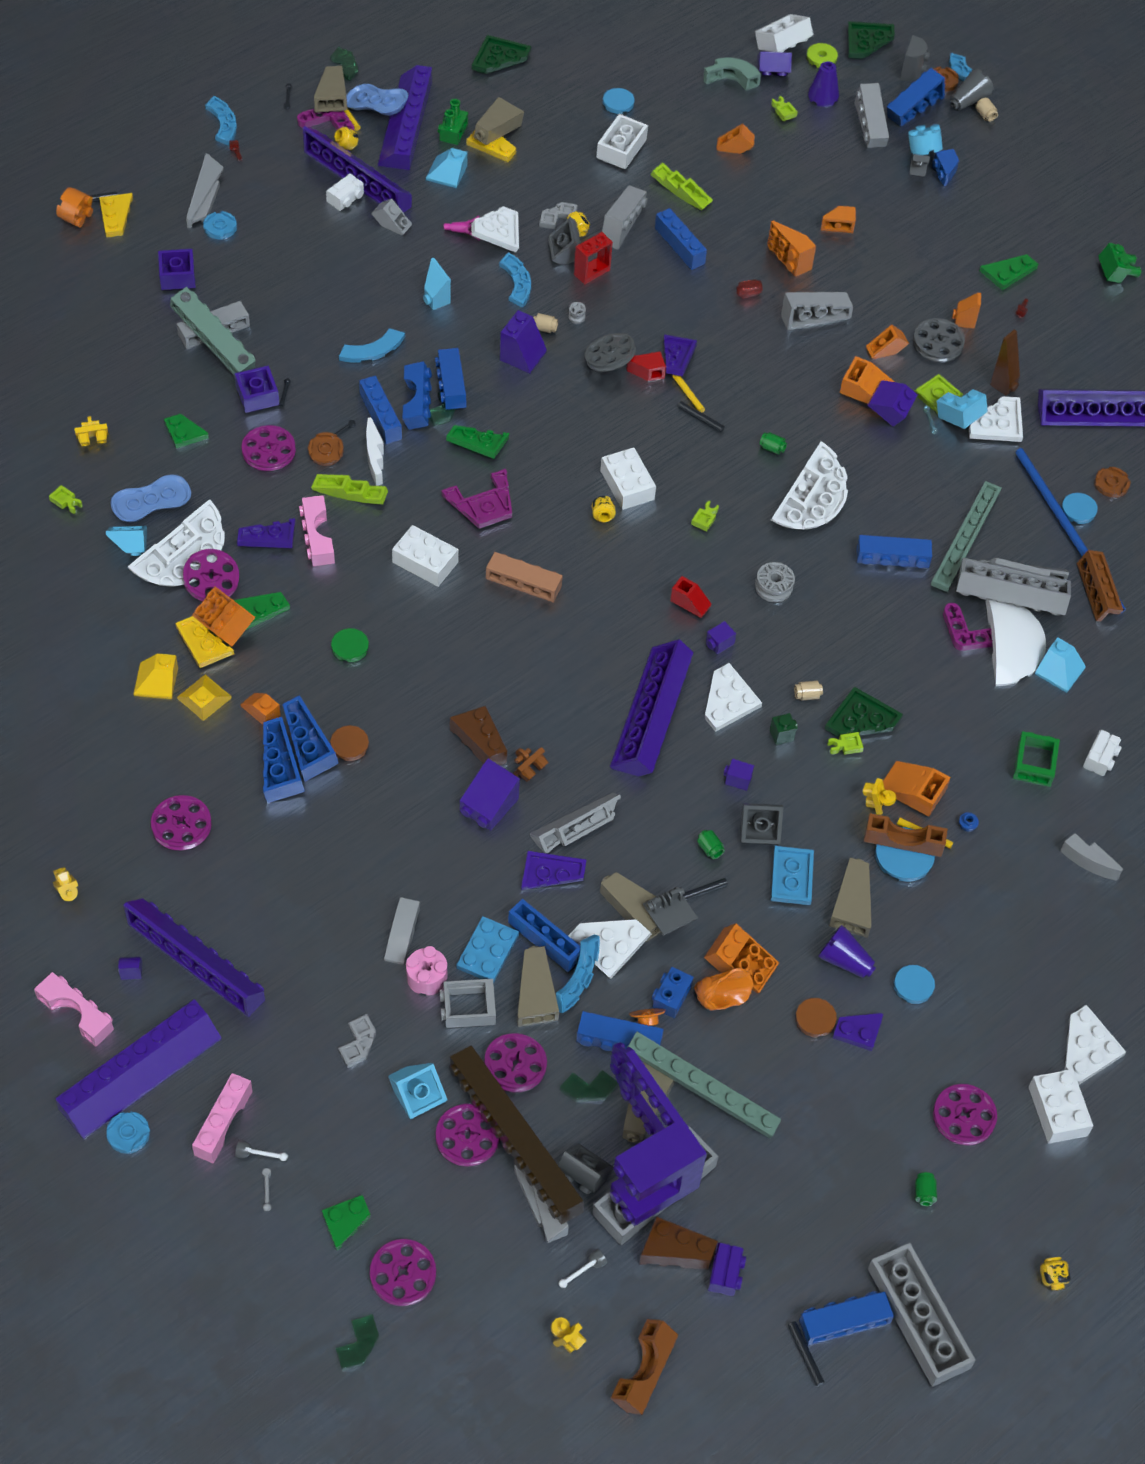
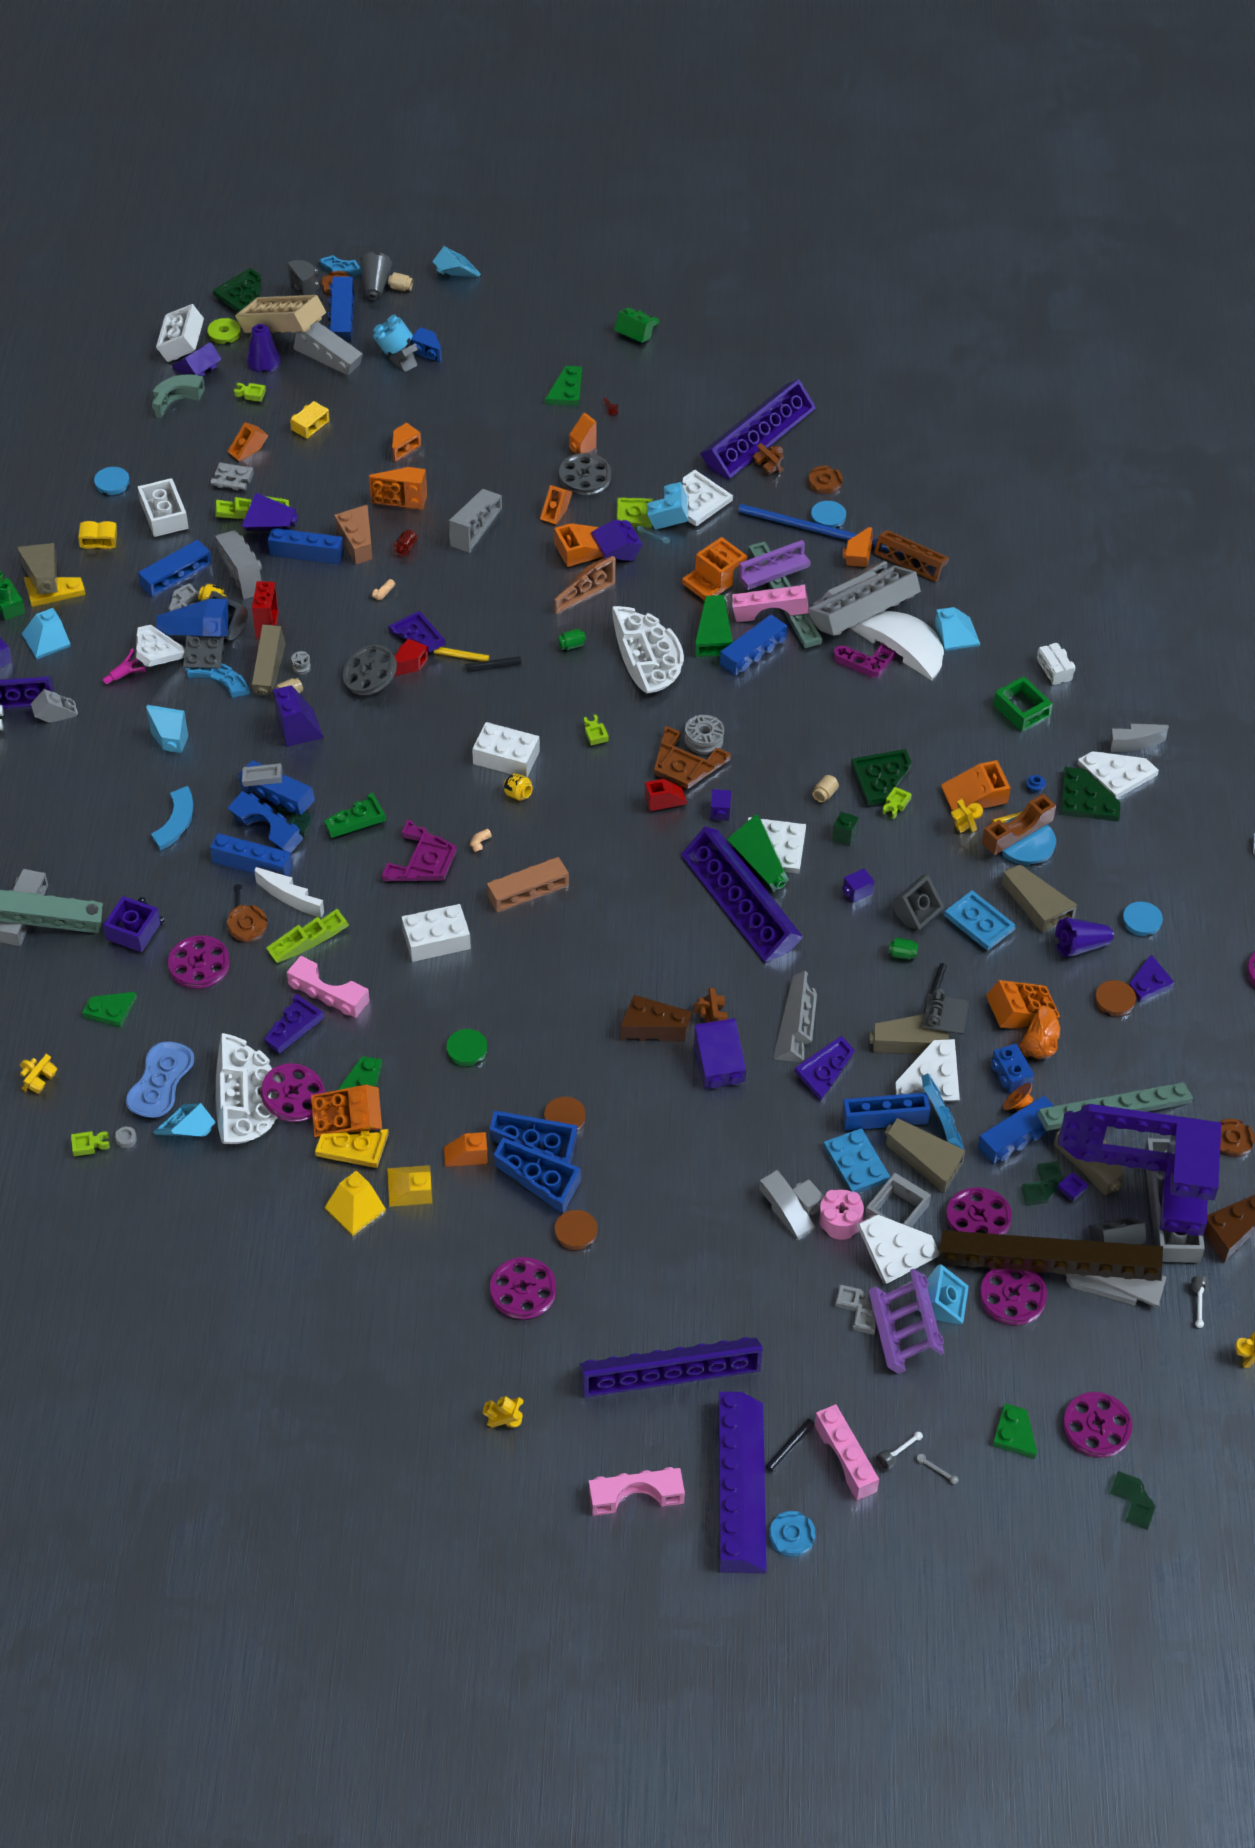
camera: 45 degrees left, 5 degrees down
dark purple brick [118,957,142,980] -> none
reddish brown wedge [990,329,1020,396] -> none
none -> yellow brick [78,521,117,549]
none -> light grey tile [115,1126,137,1148]
none -> blue brick [138,539,212,597]
none -> blue wedge [156,599,228,636]
none -> dark grey hinge [183,635,225,669]
none -> light grey plate [211,463,254,491]
none -> tan brick [235,295,326,333]
none -> dark purple slope [242,493,299,531]
none -> light grey tile [242,763,283,787]
none -> dark tan slope [252,625,286,695]
none -> yellow brick [290,401,330,439]
none -> nougat wedge [334,505,372,565]
none -> light nougat arm [372,579,395,600]
none -> medium azure slope [433,246,481,277]
none -> light nougat arm [469,828,492,852]
none -> nougat wedge [554,556,616,614]
none -> dark orange tile [555,1210,598,1250]
none -> dark orange wing [654,726,731,789]
none -> orange bracket [682,537,747,600]
none -> green slope [695,595,733,657]
none -> green slope [727,814,789,892]
none -> bright pink arch [732,585,809,623]
none -> medium lavender fence [739,540,811,590]
none -> dark orange hips [753,443,784,475]
none -> black bar [766,1418,815,1472]
none -> light grey brick [792,1179,824,1217]
none -> orange slope [843,527,873,567]
none -> white plate [856,1215,940,1284]
none -> medium lavender fence [869,1268,944,1374]
none -> dark purple plate [1057,1172,1088,1202]
none -> dark green plate [1061,767,1121,821]
none -> white plate [1077,751,1159,798]
none -> dark orange tile [1220,1118,1255,1158]

